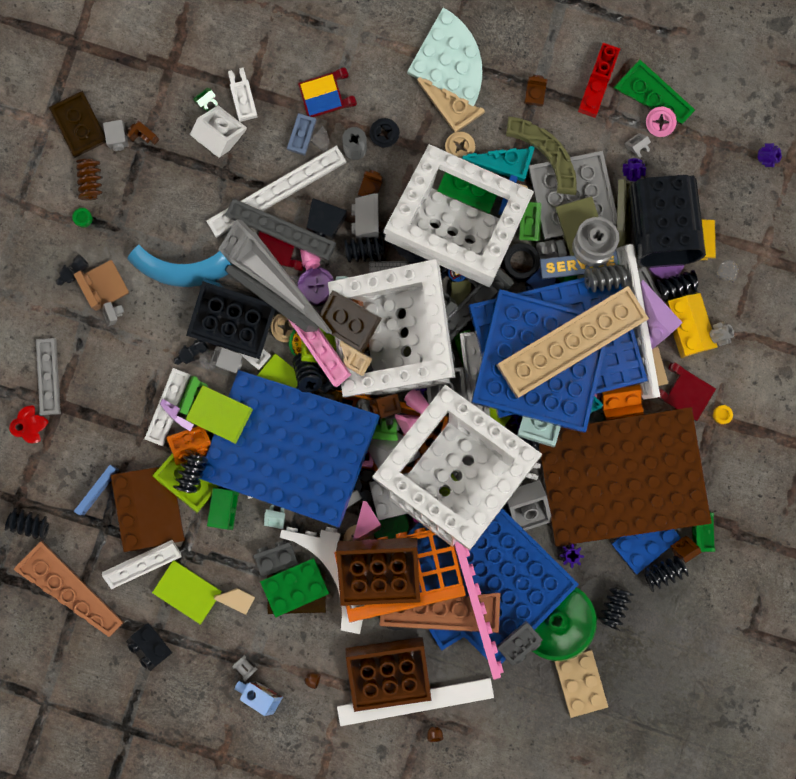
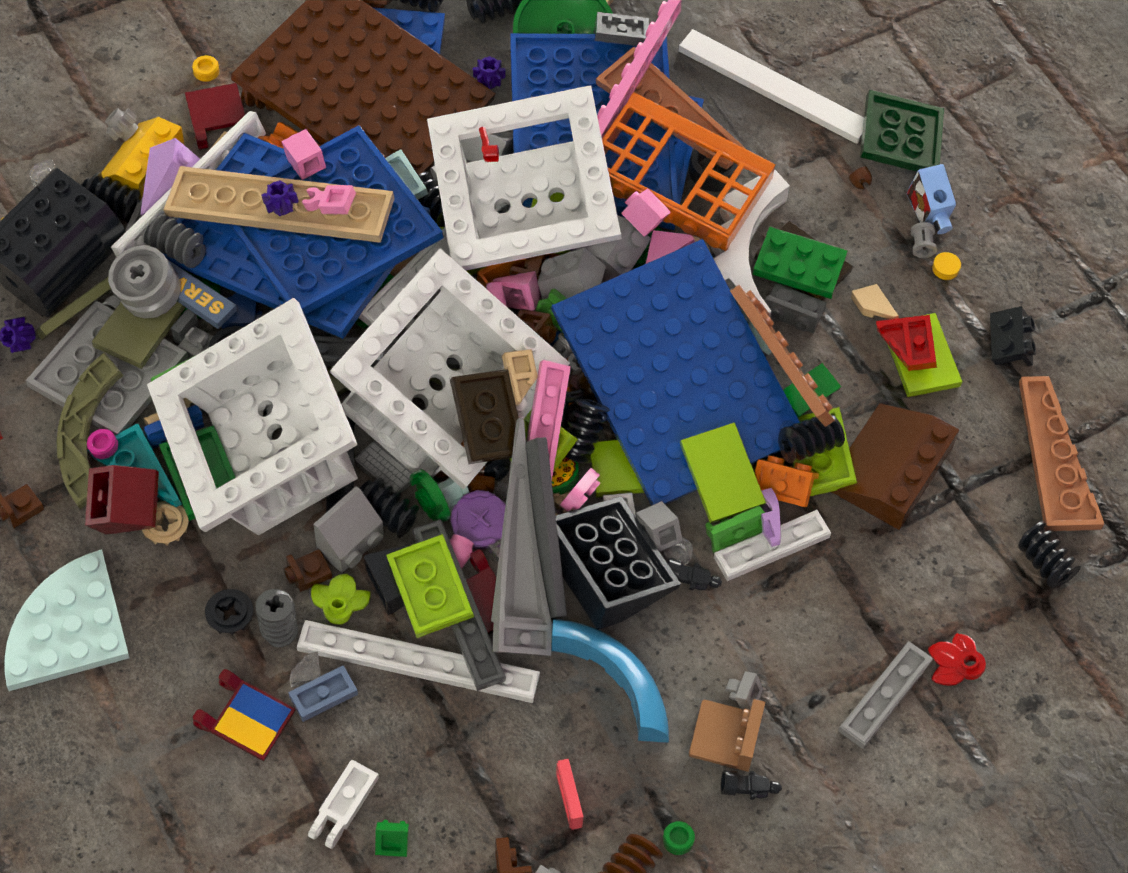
camera: 140 degrees left, 25 degrees down
medium blue tile [74,465,119,515] -> none
white tile [102,540,182,589] -> none
white slope [190,105,247,158] -> none
reddish brown slope [336,537,421,606] -> none
reddish brown slope [346,637,432,712] -> none
tan wing [417,77,485,133] -> none
reddish brown hinge [427,727,444,742] -> none
none -> dark red slope [85,465,159,535]
none -> dark pink tile [87,429,118,459]
none -> dark purple gear [261,180,299,216]
none -> bright pink brick [282,129,326,180]
none -> bright pink plate [302,185,356,214]
none -> lime plate [311,574,370,625]
none -> lime tile [386,534,474,638]
none -> green tile [409,469,451,523]
none -> red hand [479,127,499,162]
none -> coral tile [556,759,583,830]
none -> bright pink plate [560,468,600,512]
none -> bright pink brick [621,189,671,237]
none -> nougat wing [730,285,835,427]
none -> dark green plate [860,89,944,172]
none -> red wing [876,315,937,371]
none -> yellow tile [932,252,961,280]

